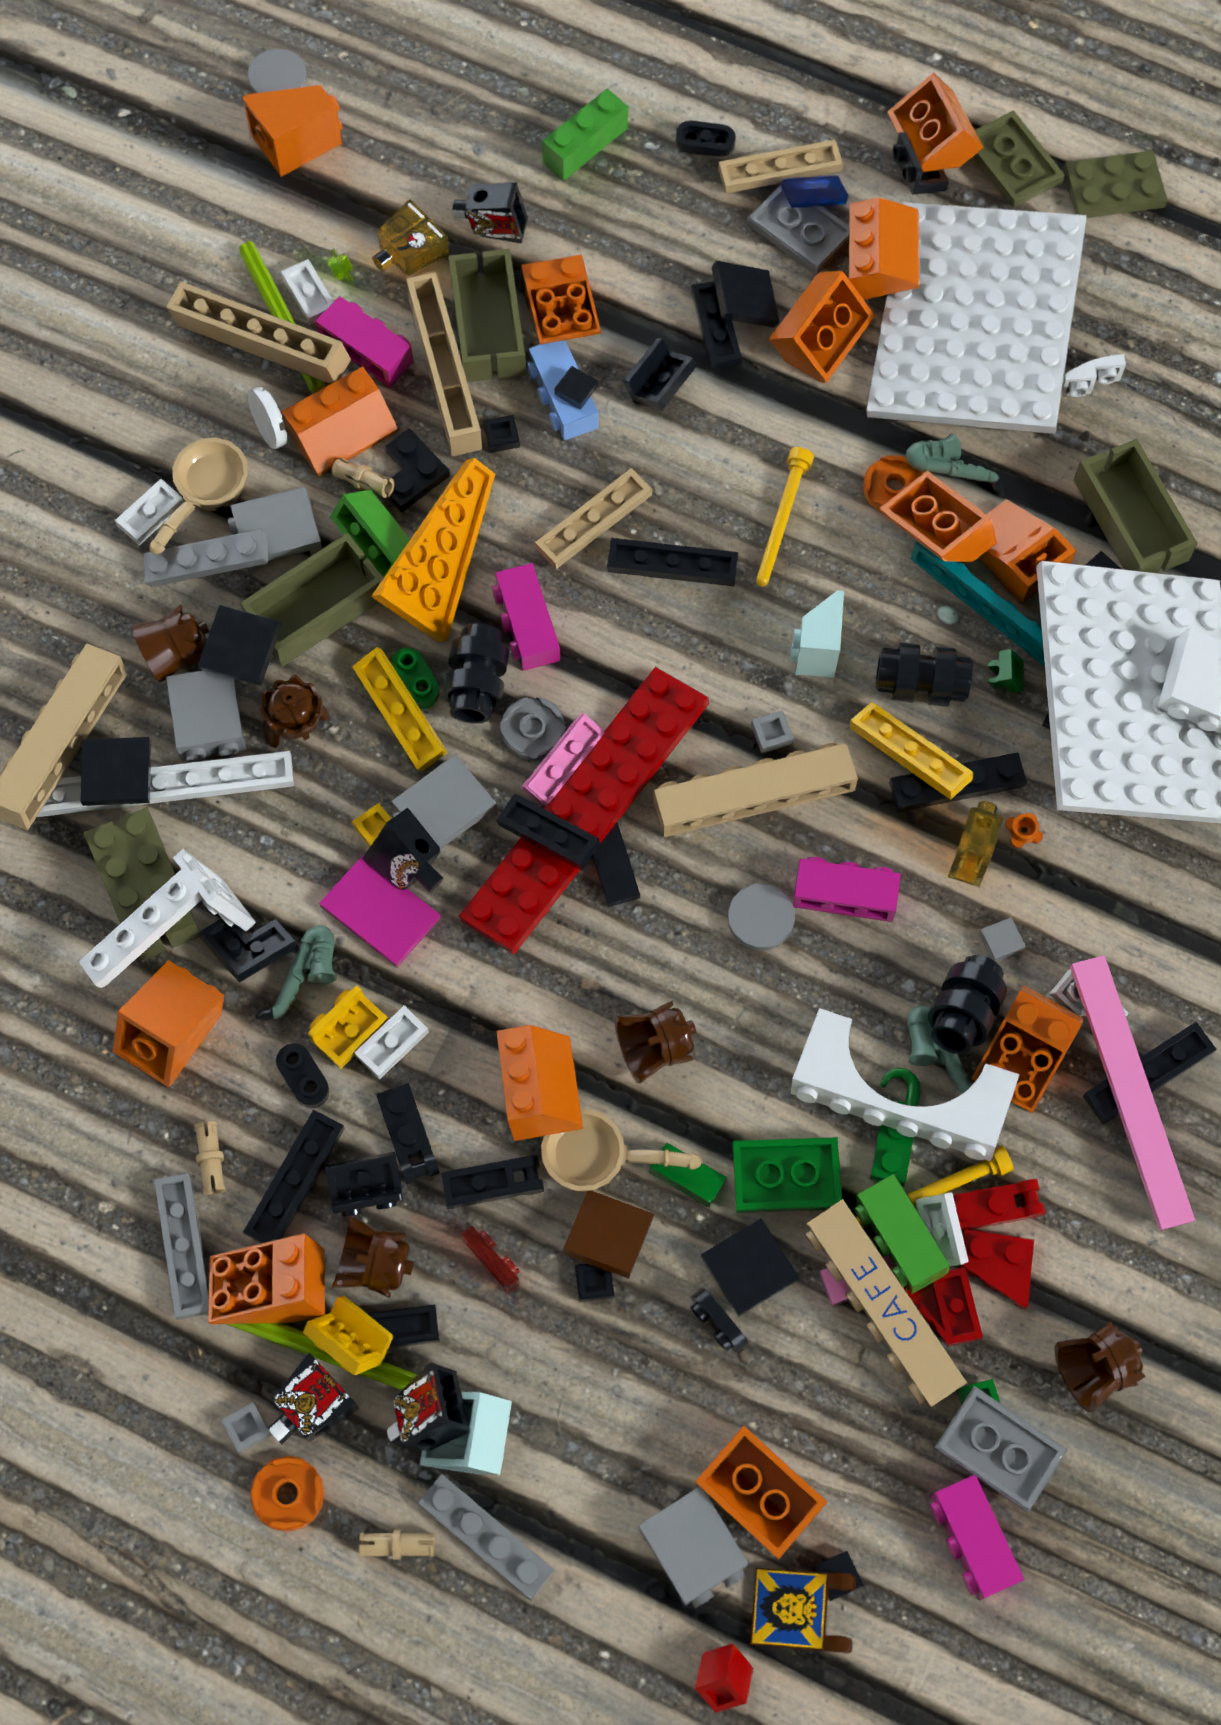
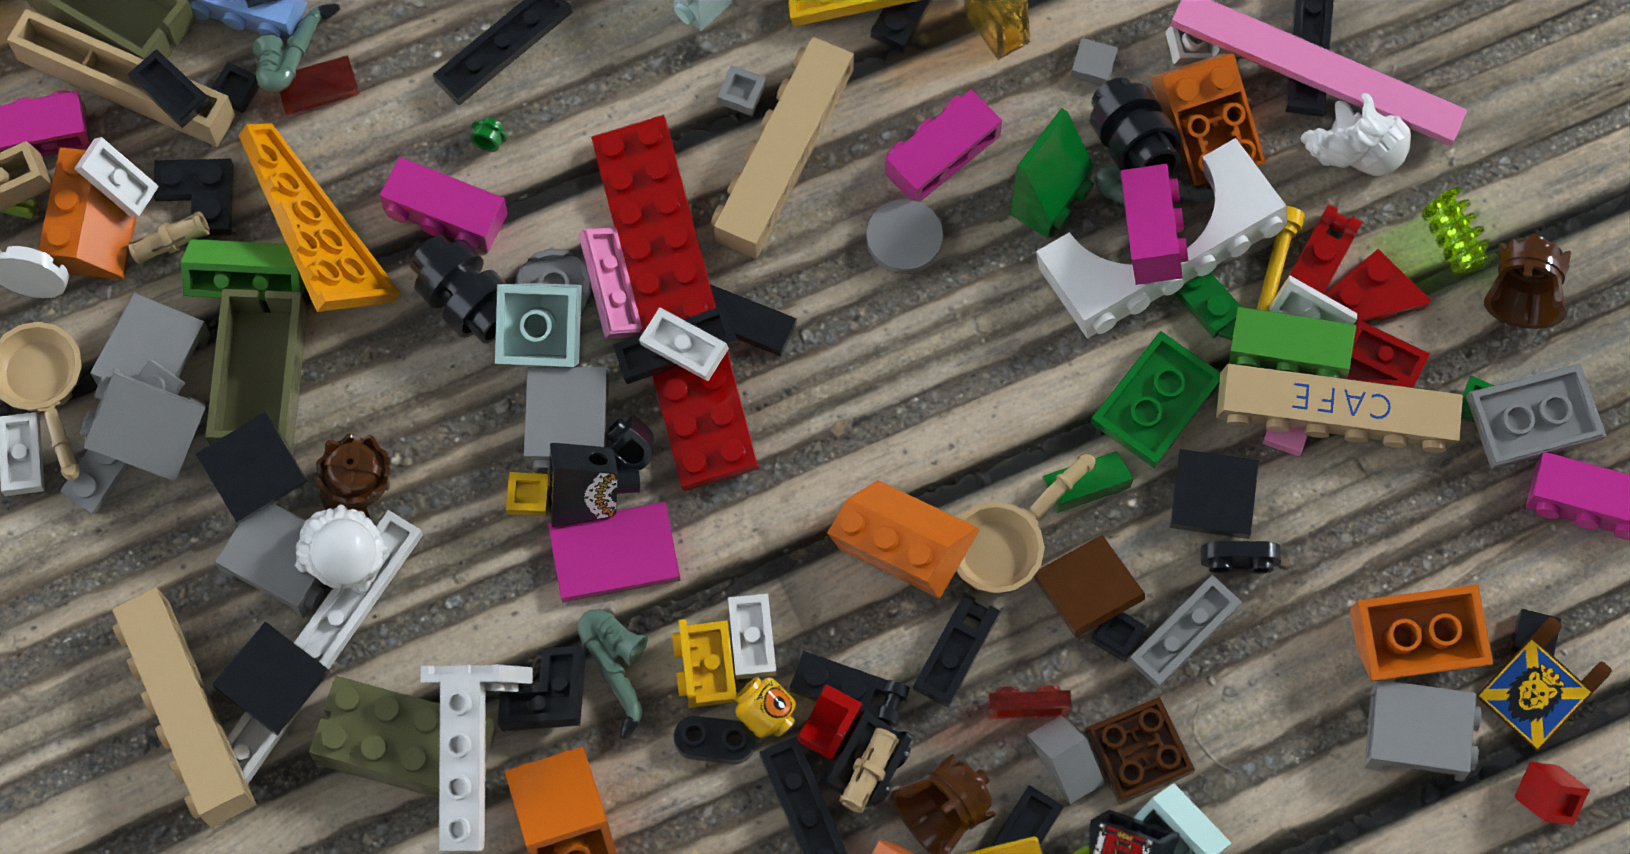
camera: 50 degrees left, 0 degrees up
reddish brown hat [131,605,210,682] -> none
yellow plate [352,647,448,772] -> none
green plate [391,647,440,709] -> none
tan plate [535,468,652,569] -> none
reddish brown hat [614,1001,696,1084] -> none
none -> white plate [74,137,159,218]
none -> light grey panel [79,368,205,482]
none -> black tile [128,49,211,128]
none -> sand green piece [253,4,340,93]
none -> clear red plate [279,55,359,115]
none -> white hair [295,505,388,592]
none -> green plate [470,117,507,152]
none -> light aqua slope [495,283,582,367]
none -> black plate [605,414,655,470]
none -> white plate [639,307,729,381]
none -> yellow head [735,677,796,738]
none -> red panel [797,684,862,760]
none -> tan pin [839,728,899,813]
none -> green slope [1010,108,1094,239]
none -> light grey slope [1027,715,1105,805]
none -> reddish brown tile [1085,697,1195,805]
none -> dark pink brick [1121,164,1189,285]
none -> light grey plate [1128,575,1242,689]
none -> white hair [1301,93,1411,176]
none -> clear neon green piece [1421,186,1498,275]

